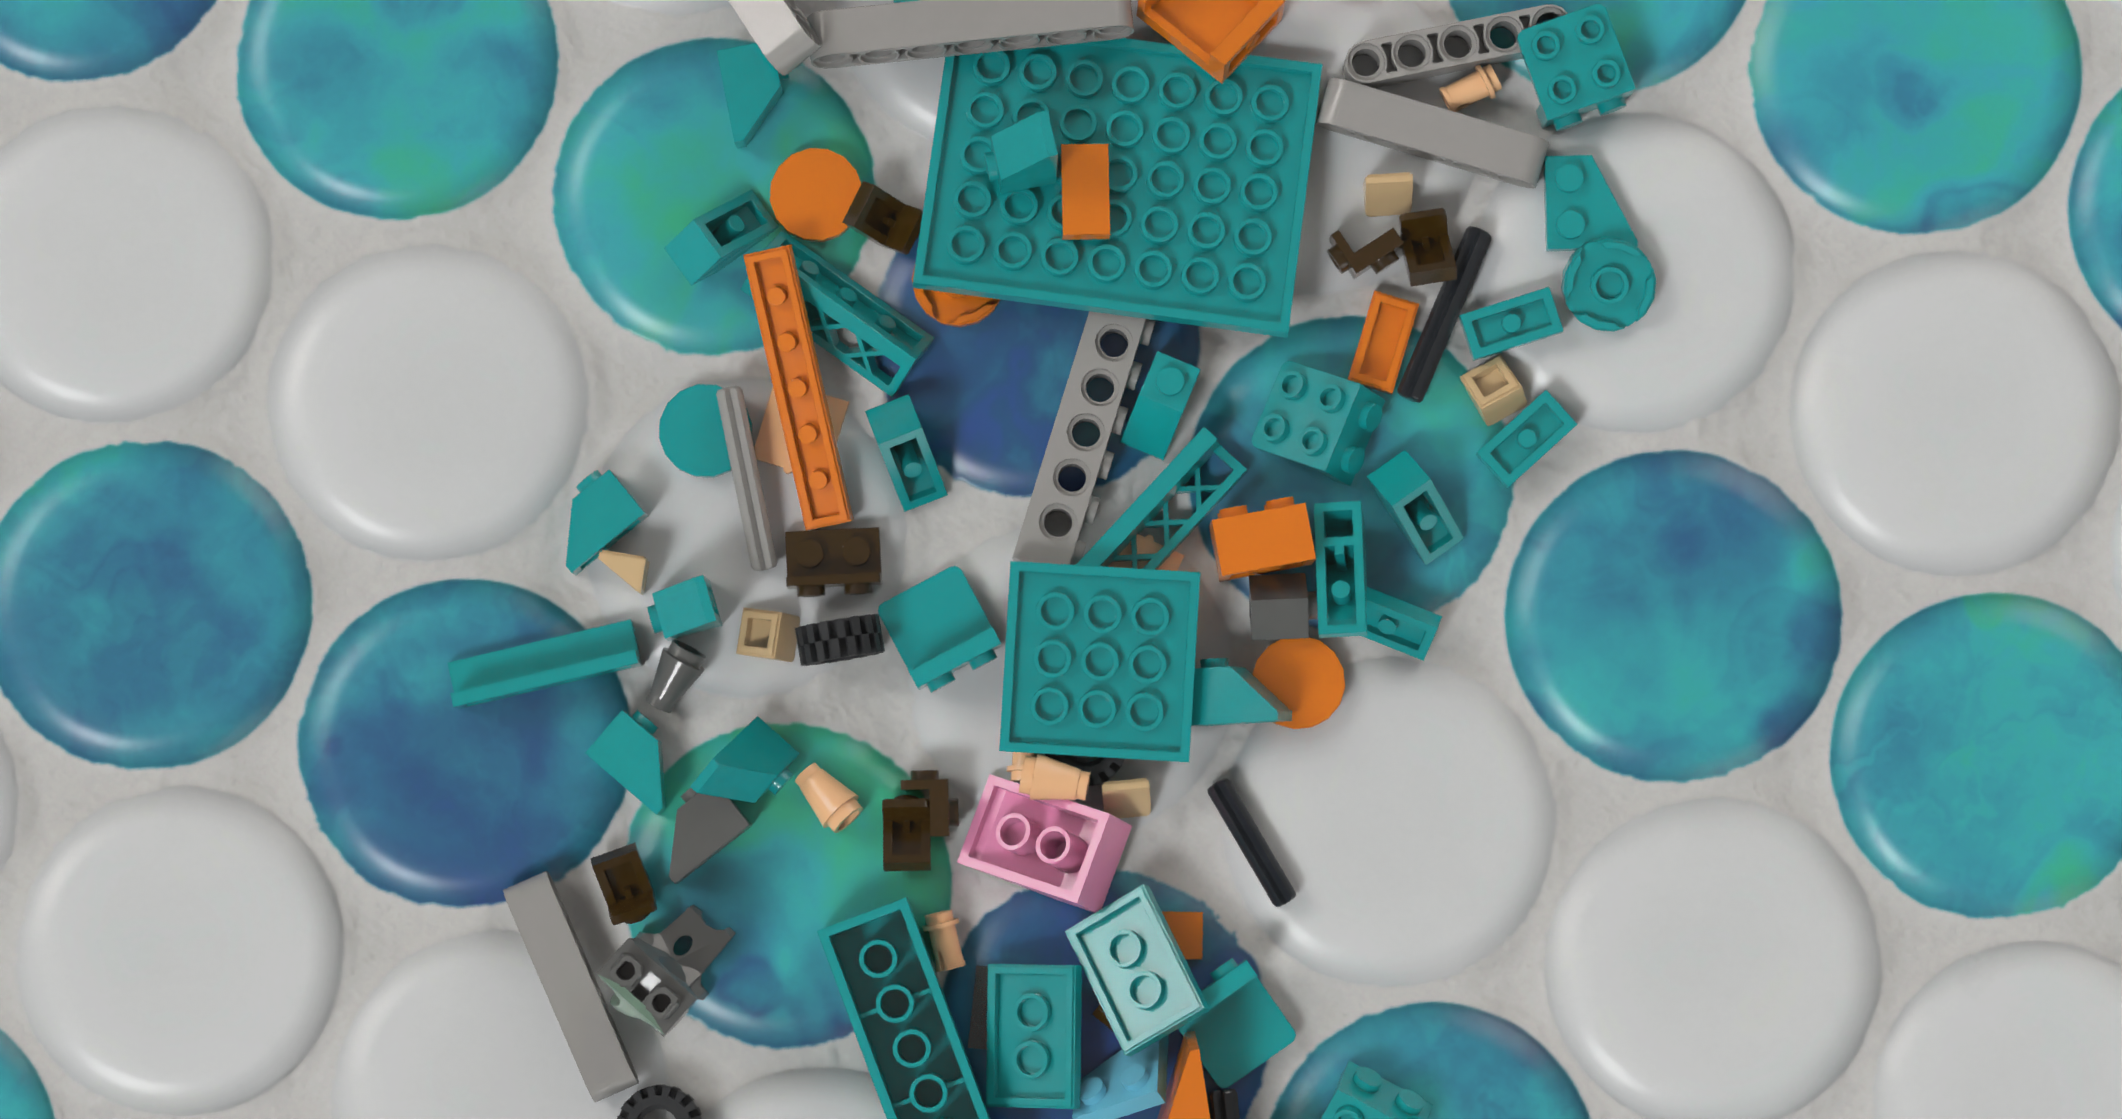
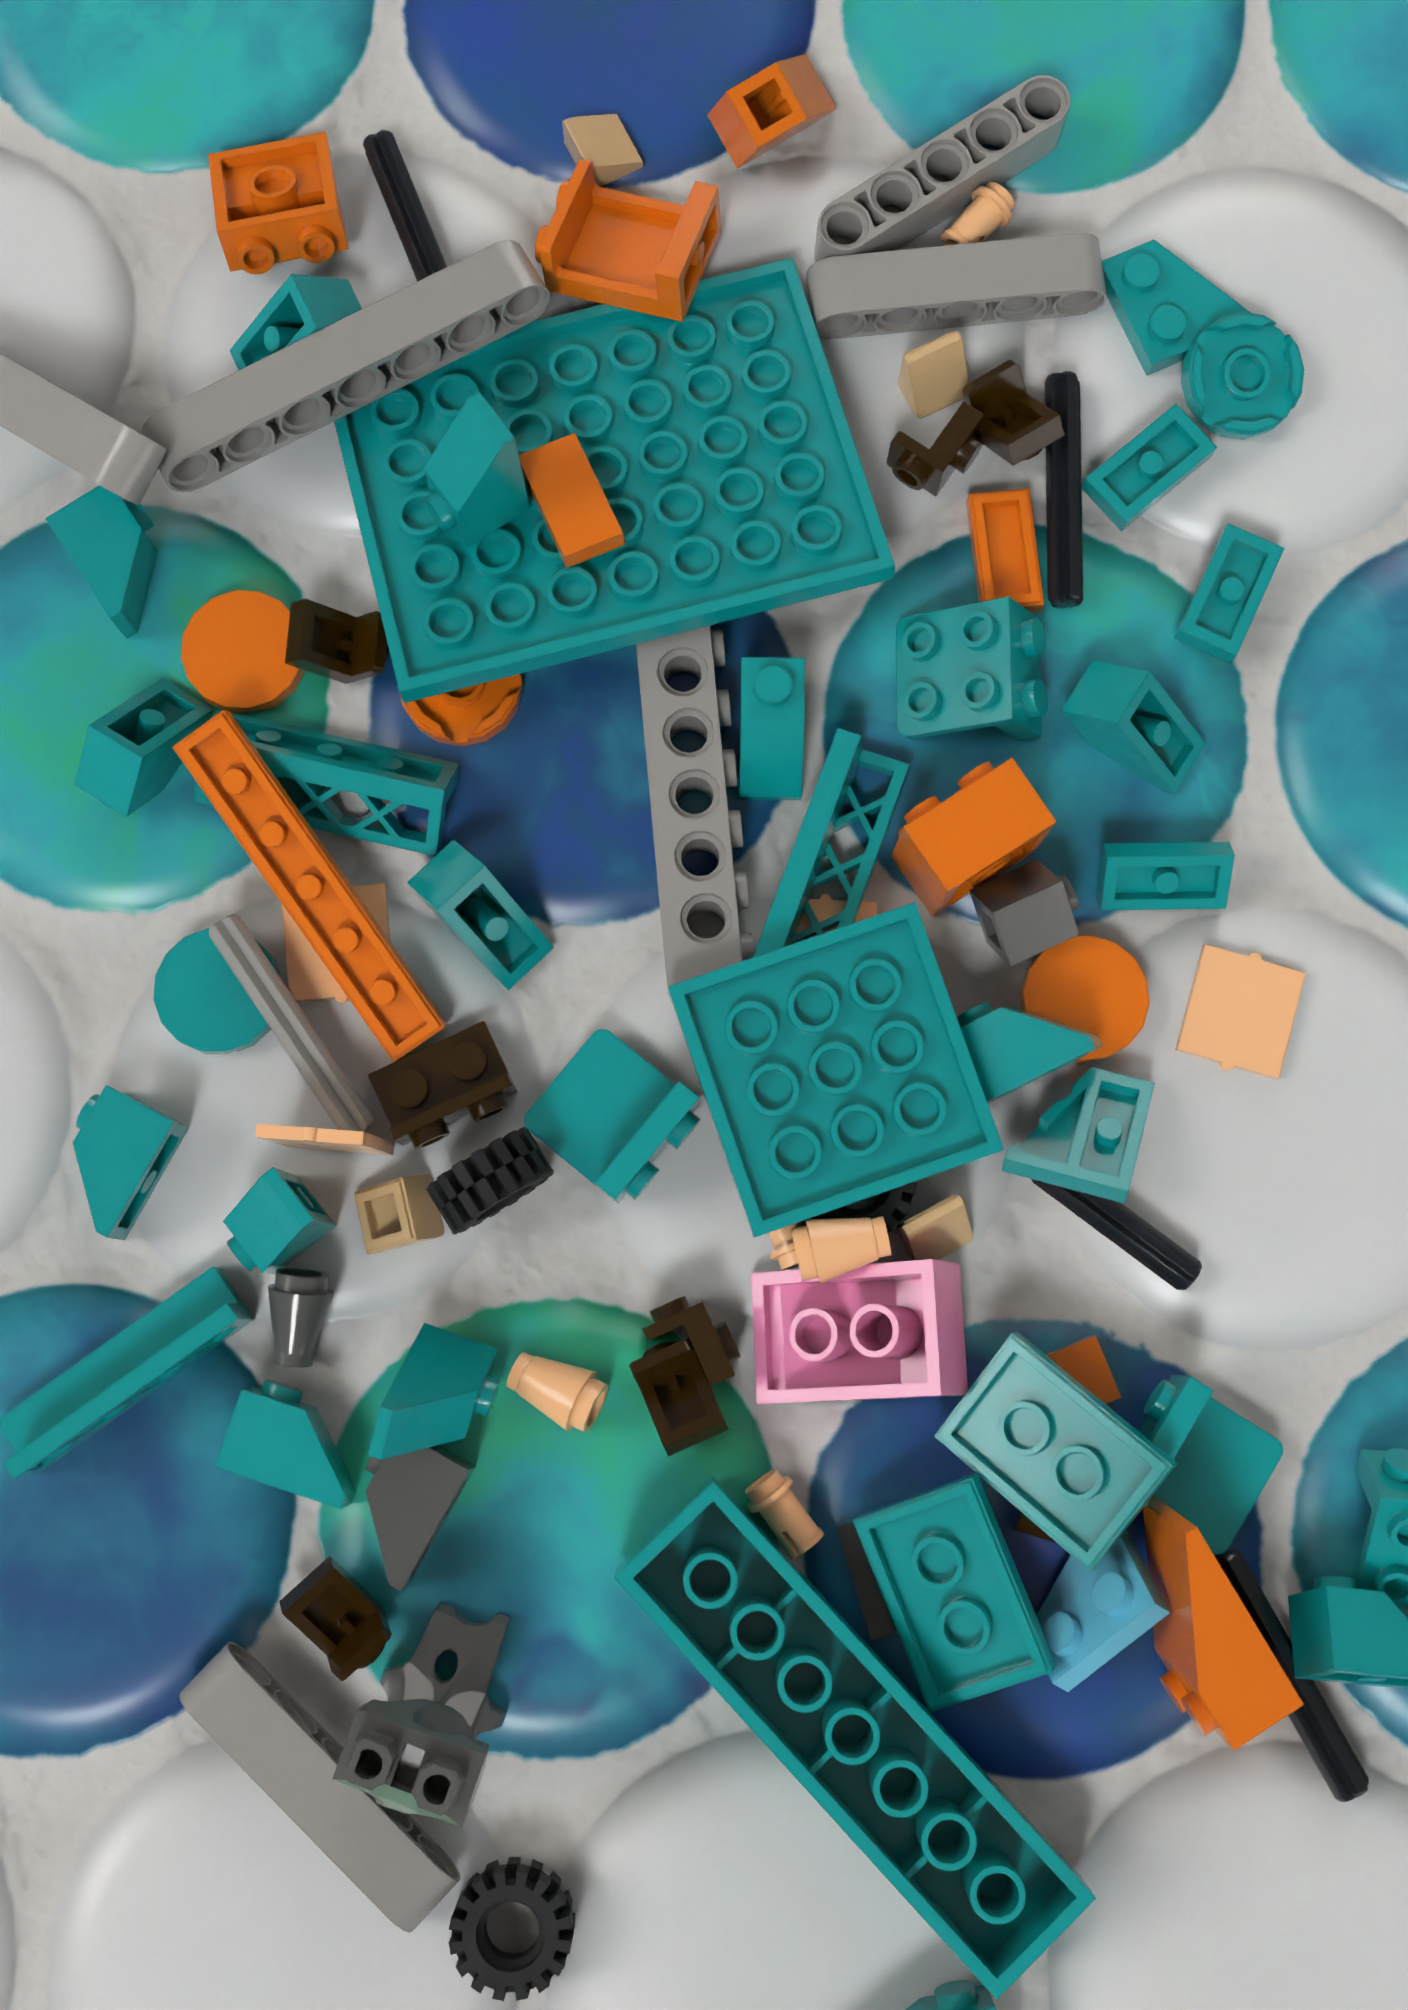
camera: 25 degrees left, 5 degrees down
tan slope [598,550,650,595] -> none
teal slope [1314,501,1367,638] -> none
tan slope [1460,354,1527,426] -> none
teal bracket [1517,4,1636,131] -> none
none -> light nougat piece [255,1124,395,1155]
none -> teal wing [1002,1067,1155,1204]
none -> light nougat piece [1175,944,1306,1079]

